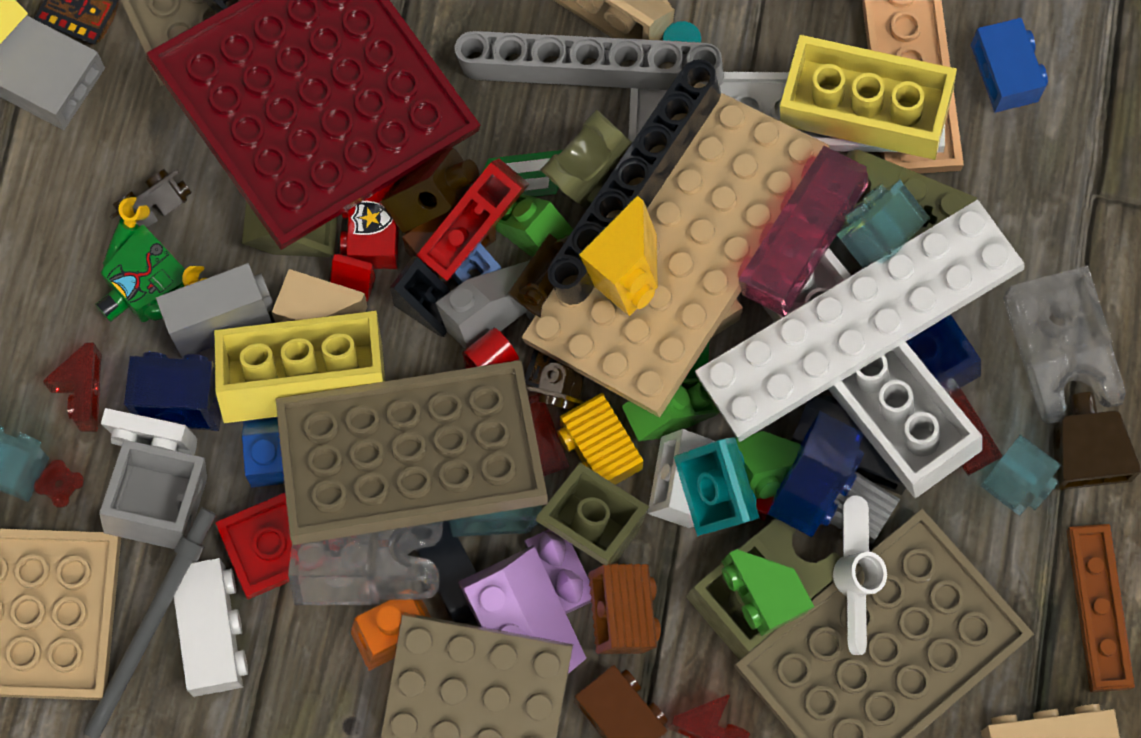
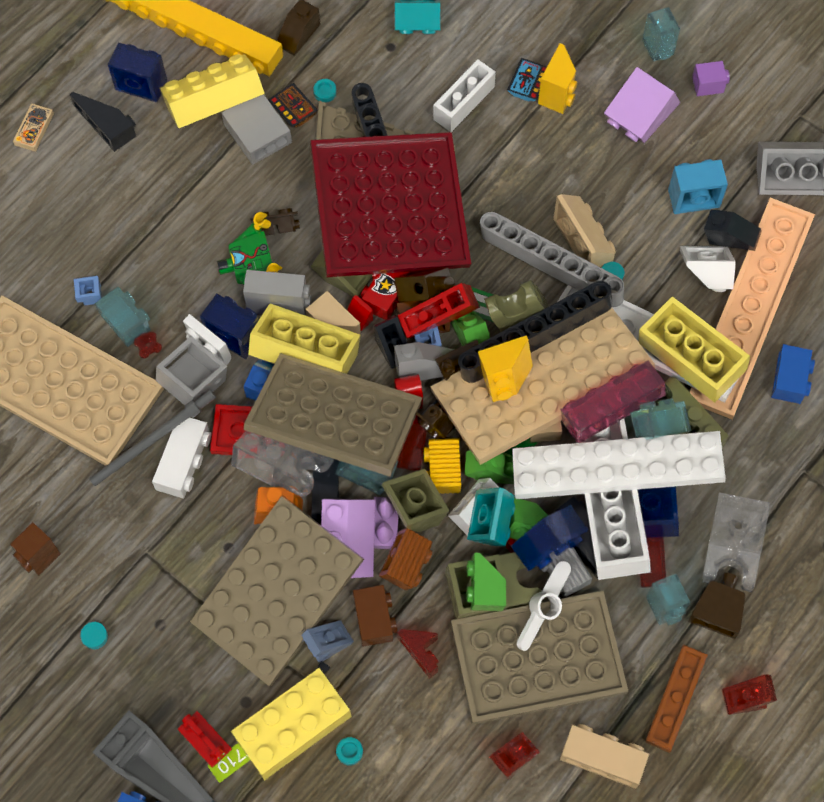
camera: 30 degrees right, 5 degrees down
clear red slope [43,343,102,432] -> none

